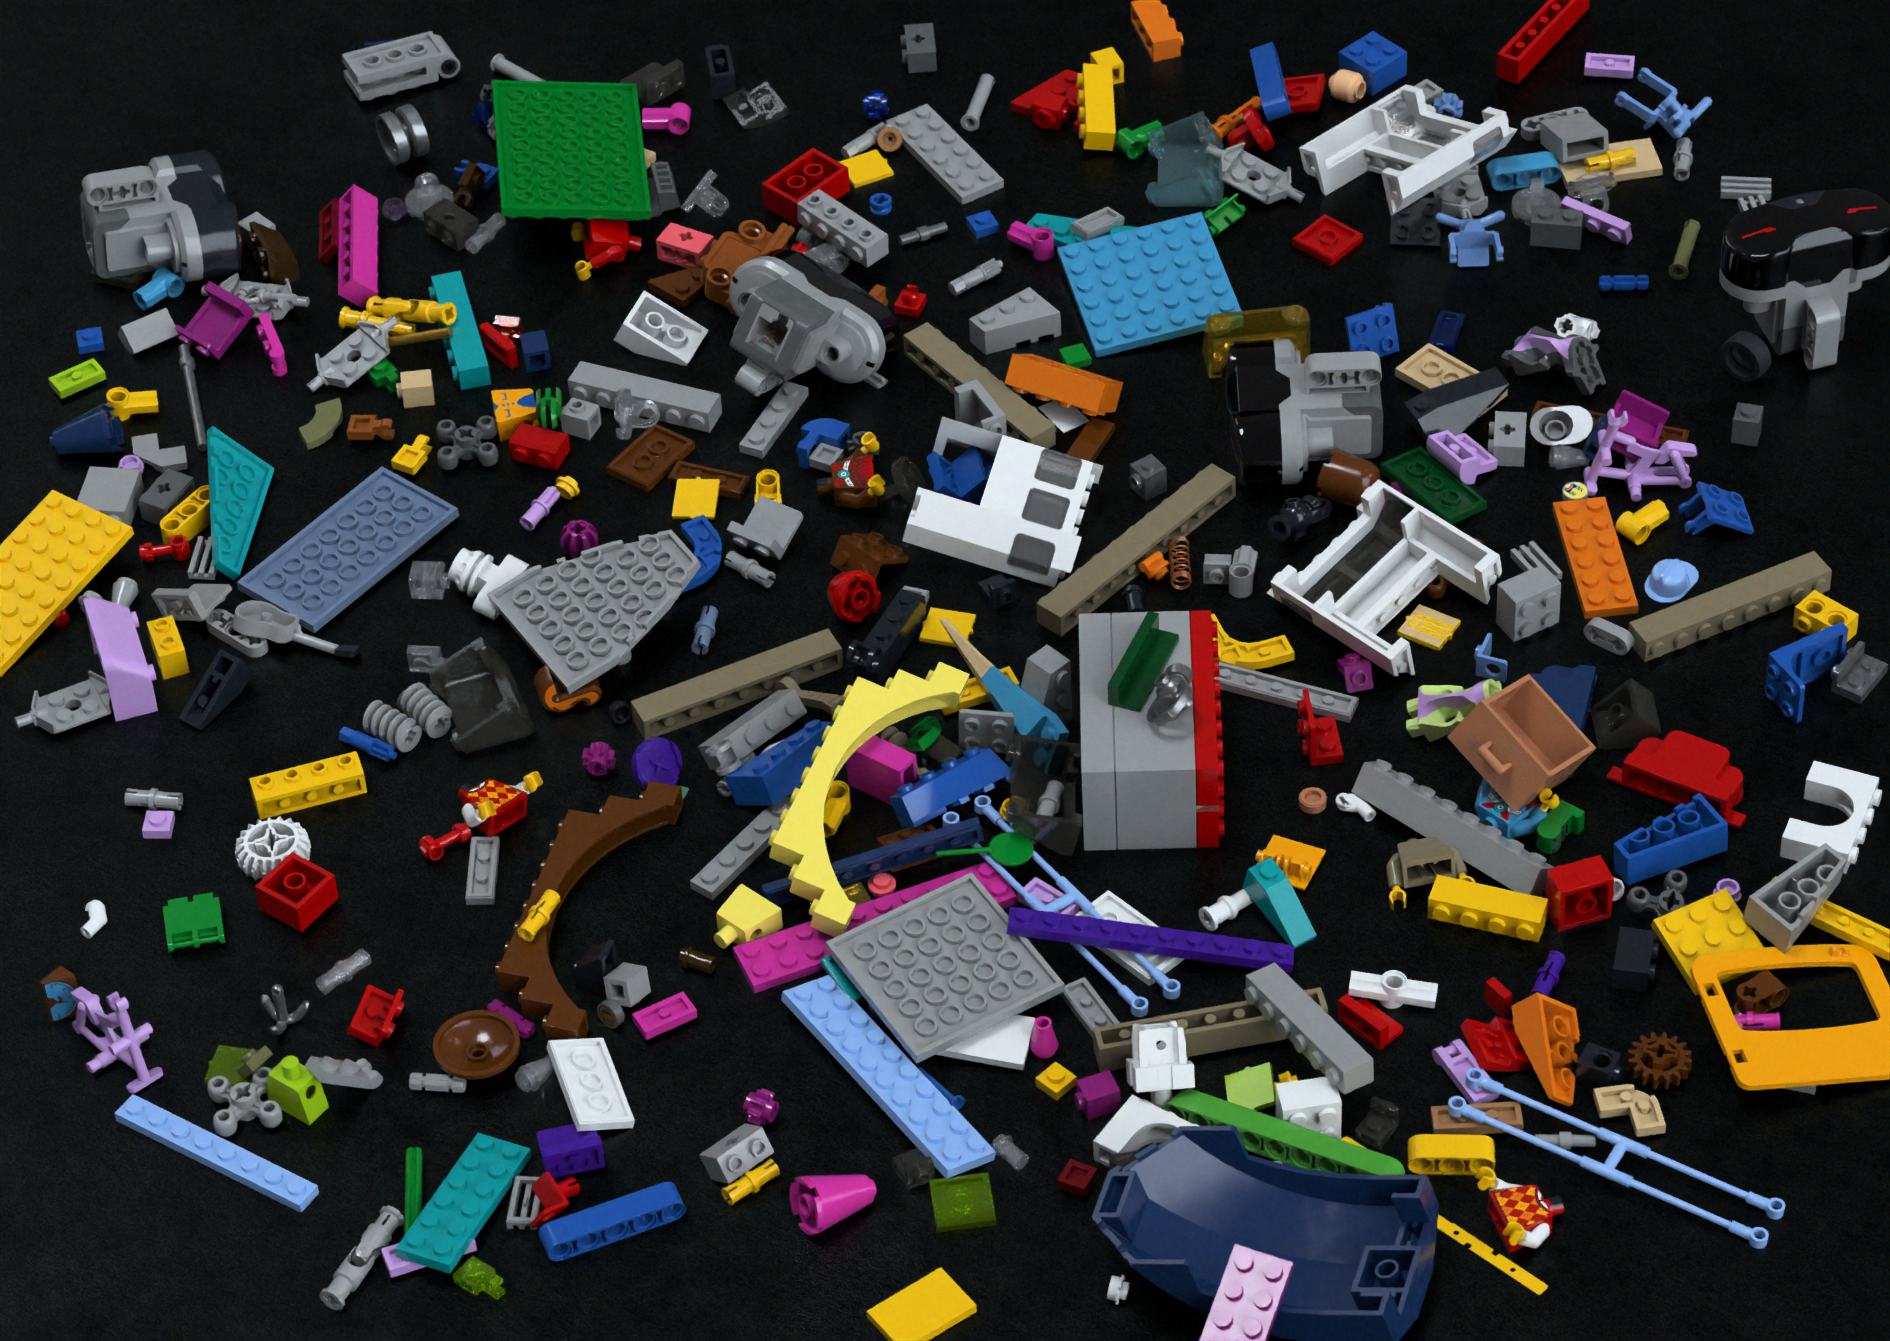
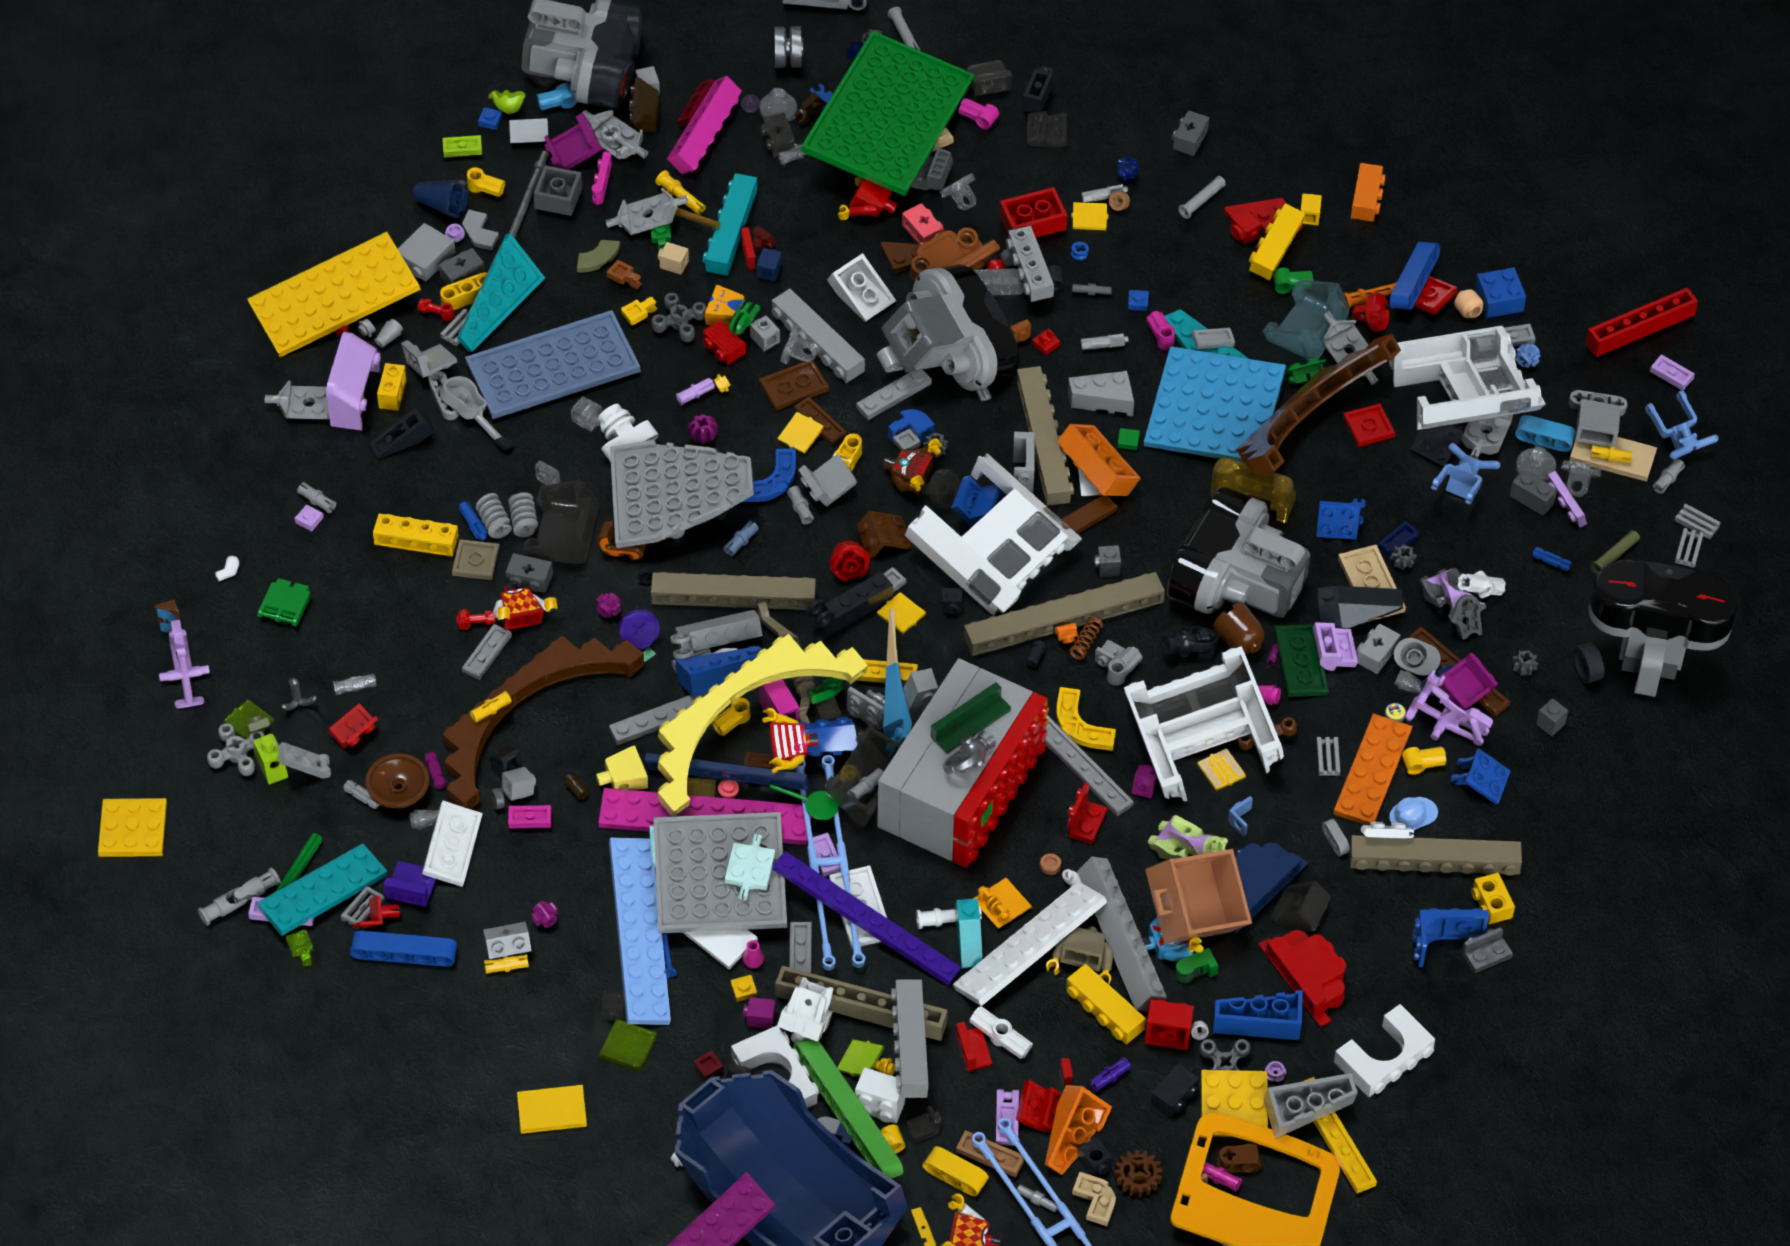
camera: 25 degrees right, 10 degrees up
light blue plate [115,1094,319,1213] -> none
white gear [235,816,311,881] -> none
red brick [255,852,339,932] -> none
yellow piece [366,296,457,325] -> none
dark pink cone [790,1174,877,1236] -> none
light grey plate [886,104,1004,205] -> none
clear pin [992,1134,1029,1171] -> none
light grey brick [1496,564,1561,642] -> none
none -> yellow plate [98,798,167,857]
none -> dark tan tile [452,539,500,580]
none -> lime hair [489,90,525,114]
none -> dark grey brick [506,553,553,593]
none -> dark grey brick [534,165,582,216]
none -> light aqua plate [725,834,776,901]
none -> torso [762,708,819,773]
none -> white plate [953,881,1107,1006]
none -> reddish brown arch [1236,334,1401,477]
none -> white plate [1361,822,1414,838]
none -> dark grey gear [1390,544,1417,570]
none -> dark grey gear [1512,650,1538,676]

